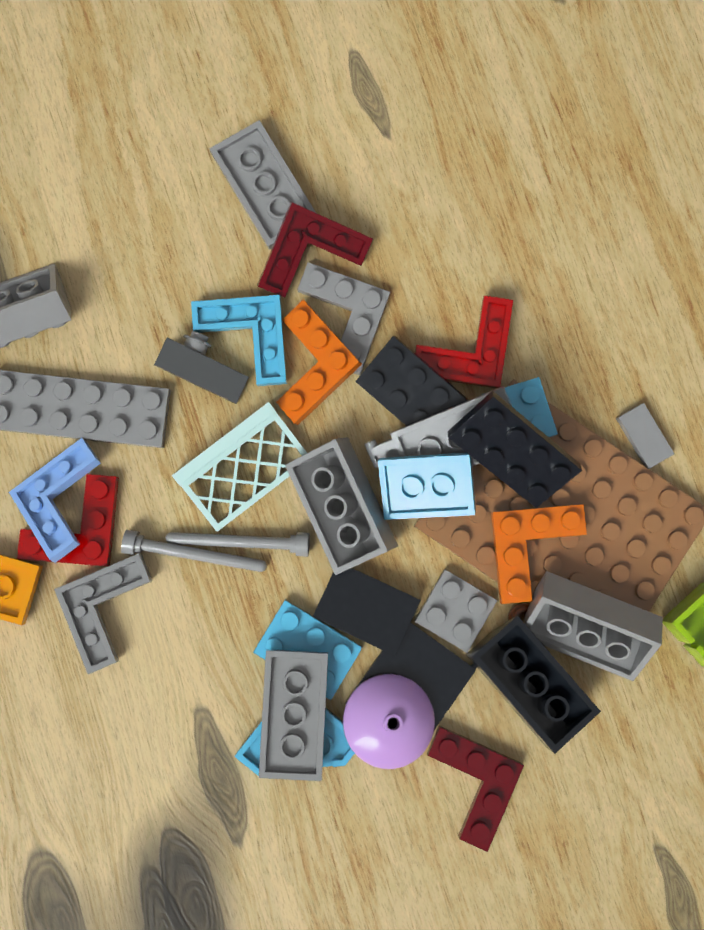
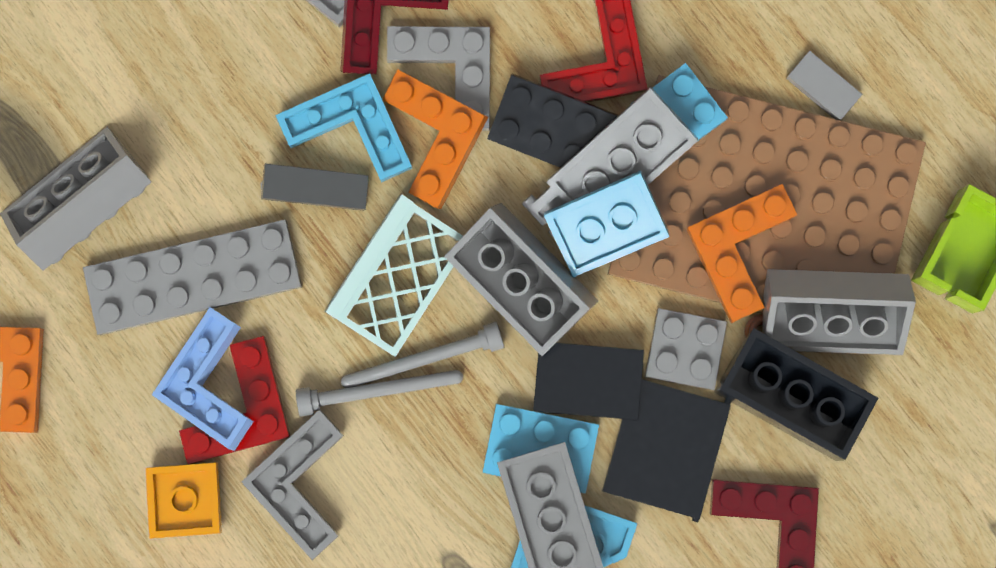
camera: 15 degrees left, 0 degrees up
light grey plate [183,331,211,355] -> none
lavender dish [343,674,435,769] -> none
black plate [448,390,582,508] -> none

